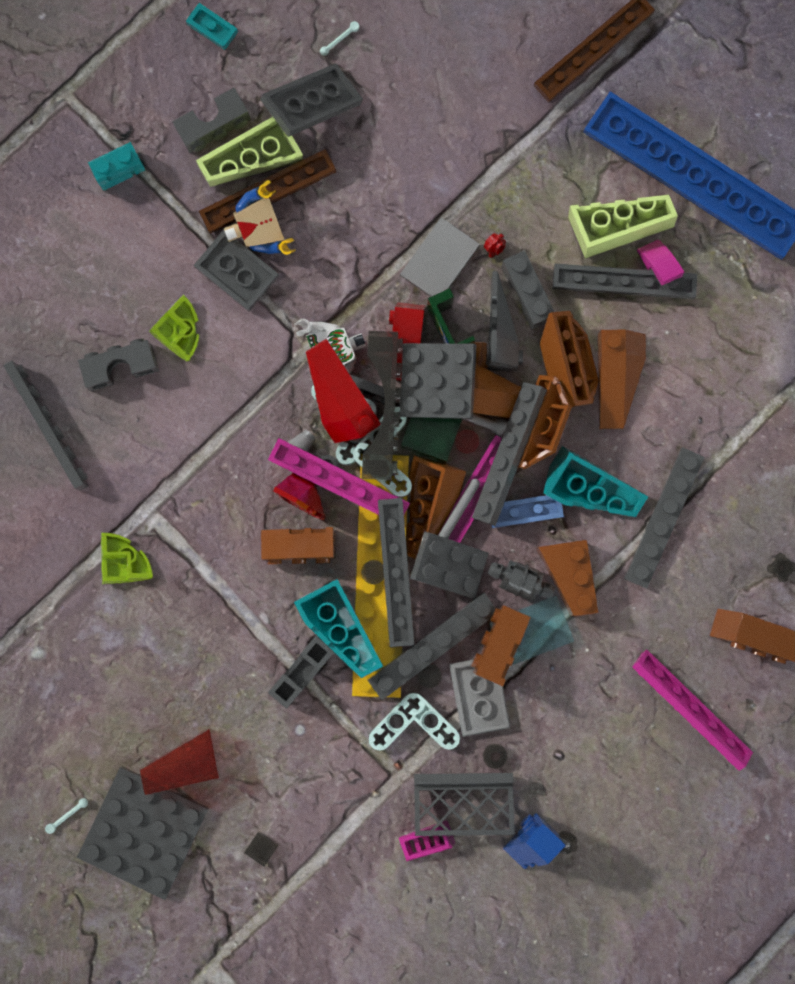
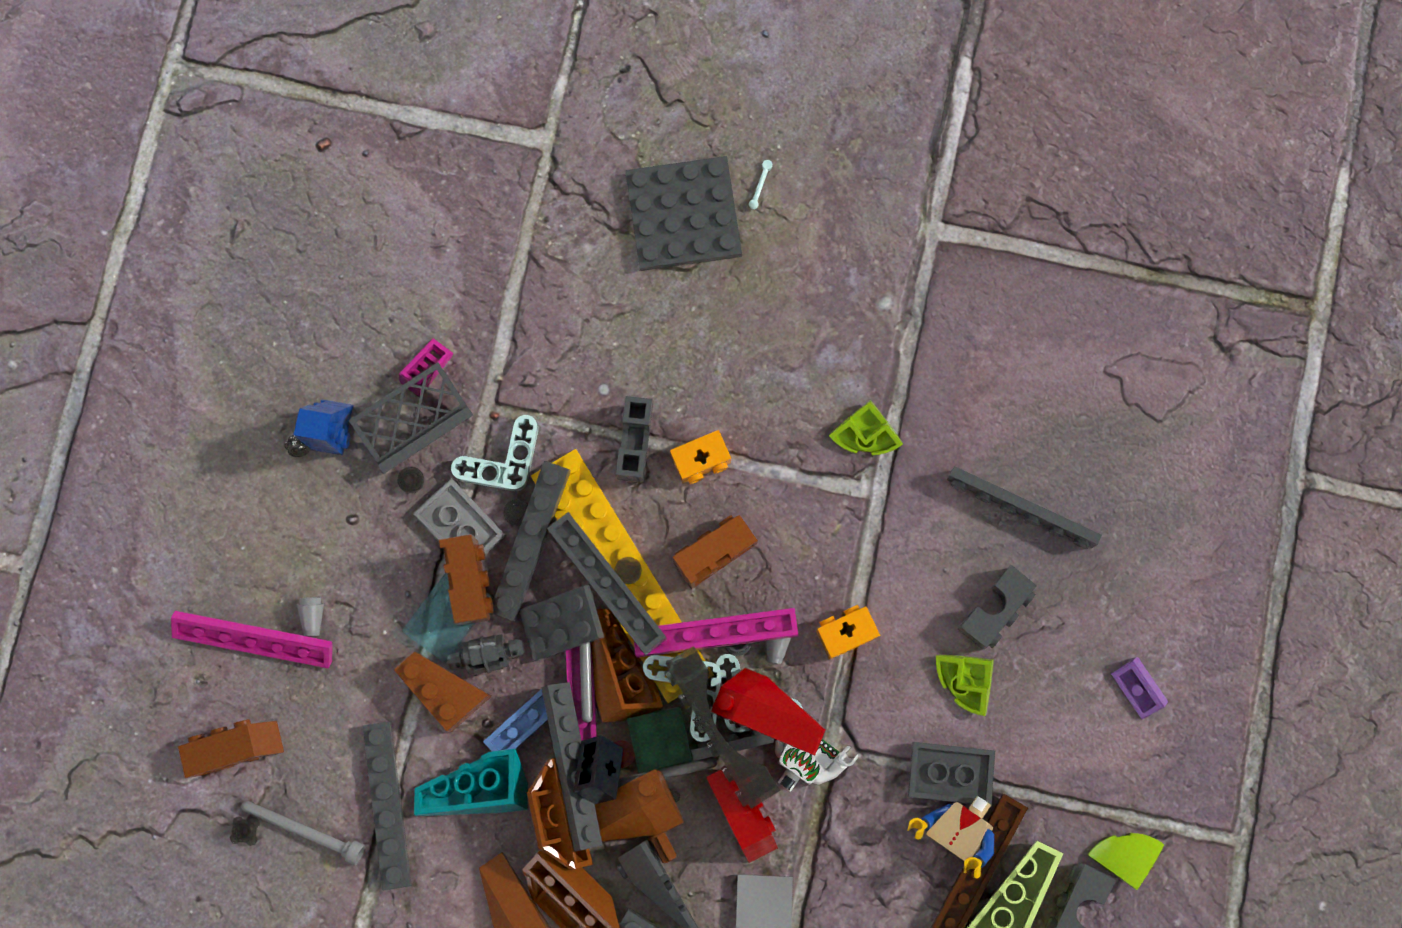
camera: 145 degrees right, 5 degrees down
teal brick [88,142,145,191] -> none
clear red wedge [139,728,219,795] -> none
clear smoke tile [244,831,278,867] -> none
red wedge [273,473,326,522] -> none
teal wedge [294,579,383,678] -> none
dark grey plate [400,343,476,419] -> none
dark green panel [427,288,475,344] -> none
none -> light grey piece [241,801,365,866]
none -> light grey cone [297,597,324,636]
none -> black brick [573,735,624,804]
none -> light orange brick [670,430,731,484]
none -> light orange brick [816,605,880,660]
none -> lime brick [1087,833,1164,890]
none -> medium lavender slope [1111,657,1168,720]

